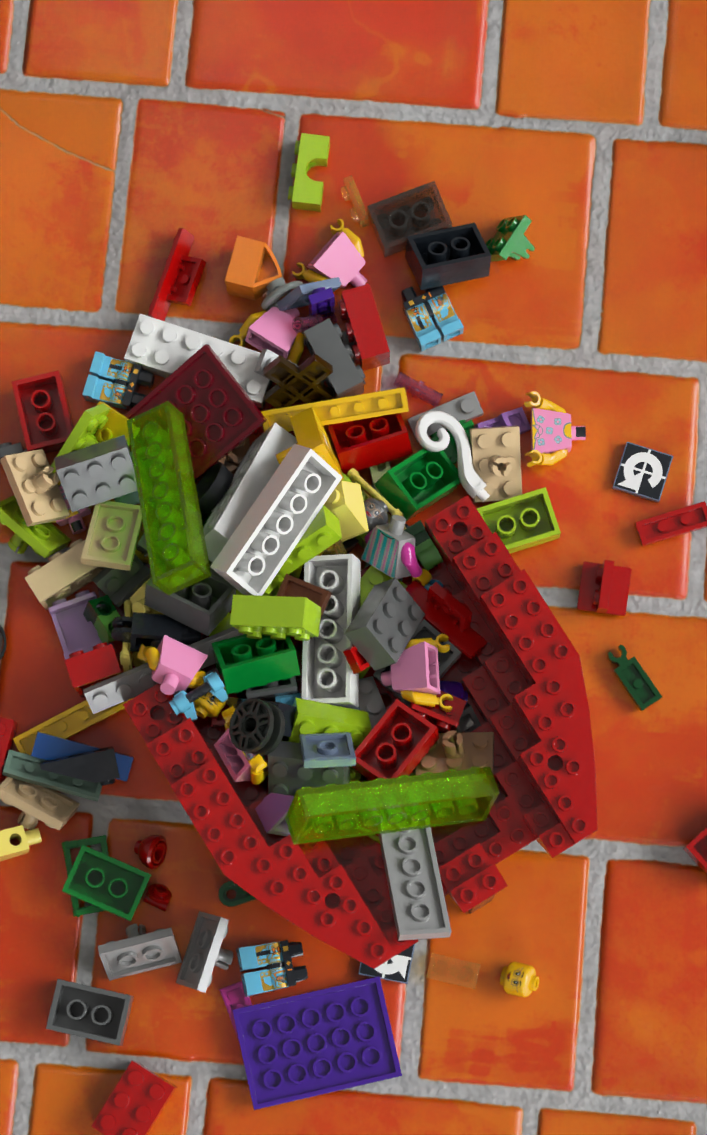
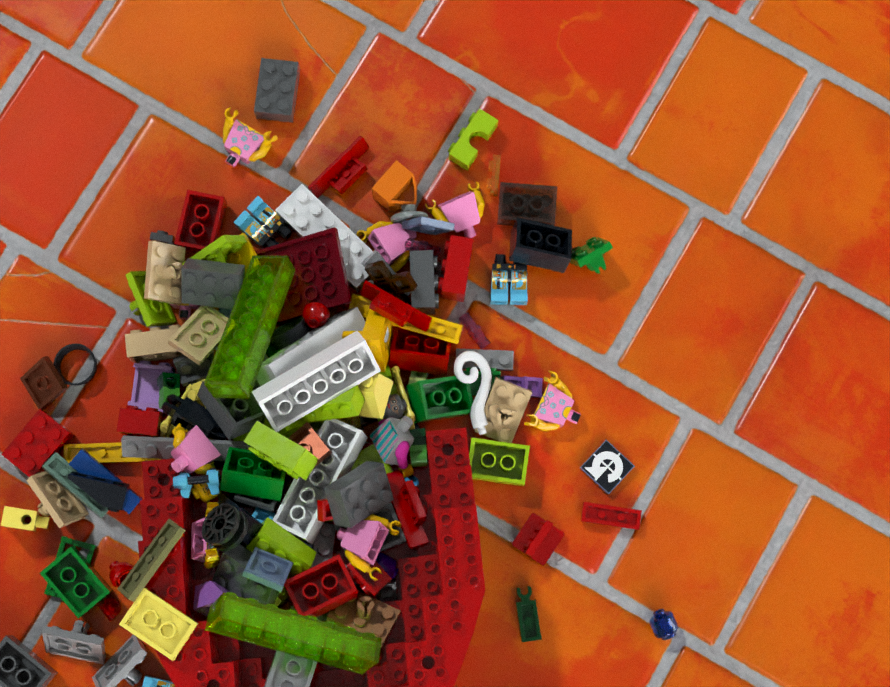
camera: 20 degrees right, 0 degrees up
dark purple plate [308,287,335,321] -> none
none -> olive plate [118,518,185,602]
none -> light yellow plate [119,588,199,661]
none -> torso [223,107,278,168]
none -> dark grey brick [254,58,300,123]
none -> red brick [303,302,330,328]
none -> red bracket [361,280,432,332]

